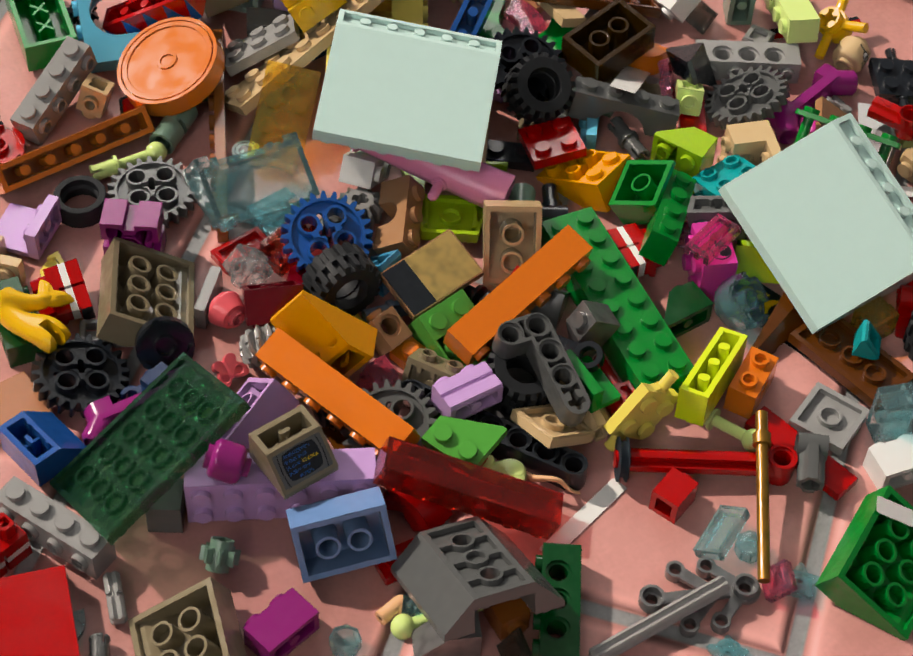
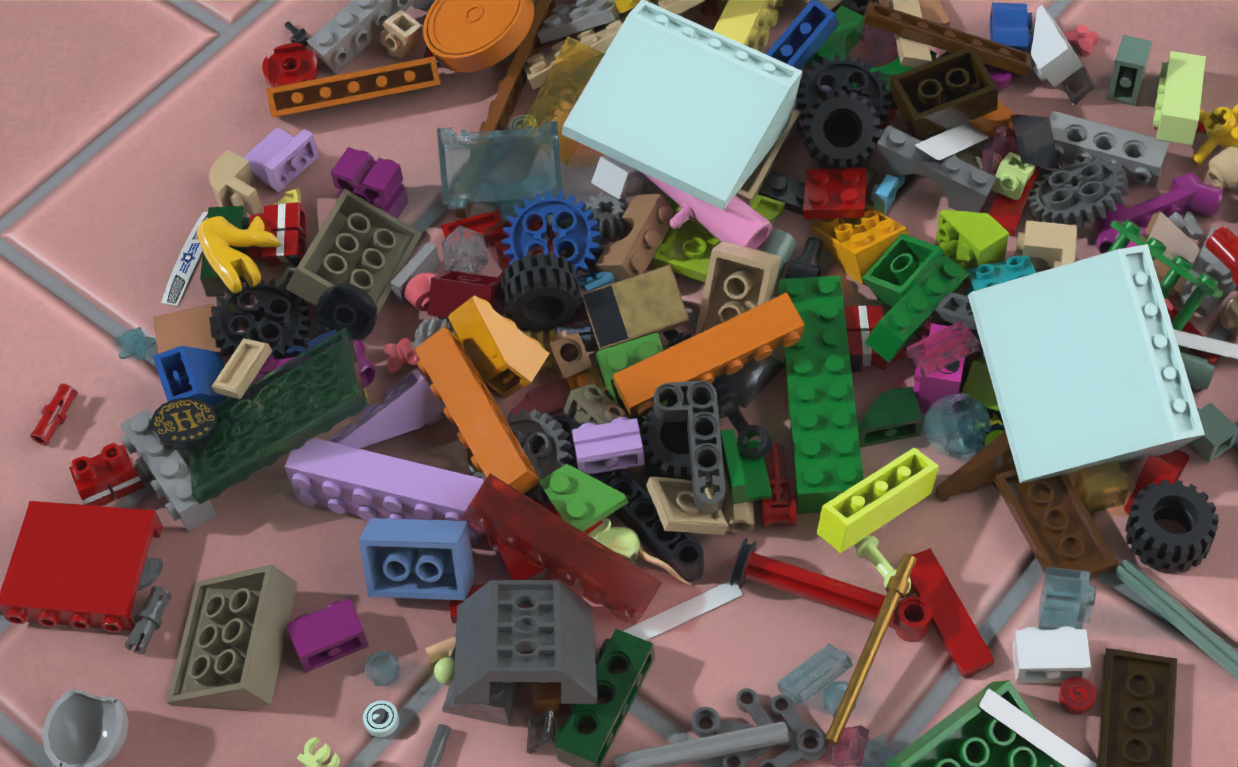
camera: 30 degrees right, 5 degrees up
black tyre [53,175,107,228] -> none
yellowish green pin [89,141,167,180] -> none
light grey piece [103,571,128,625] -> none
dark grey gear [107,156,198,228] -> none
dark grey piece [145,477,186,533] -> none
sand green pin [149,107,198,155] -> none
sand green gear [199,536,241,574] -> none
magenta head [202,439,252,485] -> none
dark tan slope [248,404,339,500] -> none
flat silver slope [566,300,620,358] -> none
light yellow plate [603,369,679,452] -> none
dark grey pin [607,116,650,160] -> none
red brick [649,467,699,524] -> none
orange brick [723,346,779,419] -> none
light grey tile [742,24,775,42] -> none
light grey plate [788,382,870,456] -> none
dark grey piece [794,431,830,493] -> none
teal slope [852,319,881,360] -> none
none -> black tile [151,398,217,451]
none -> tan tile [211,338,272,399]

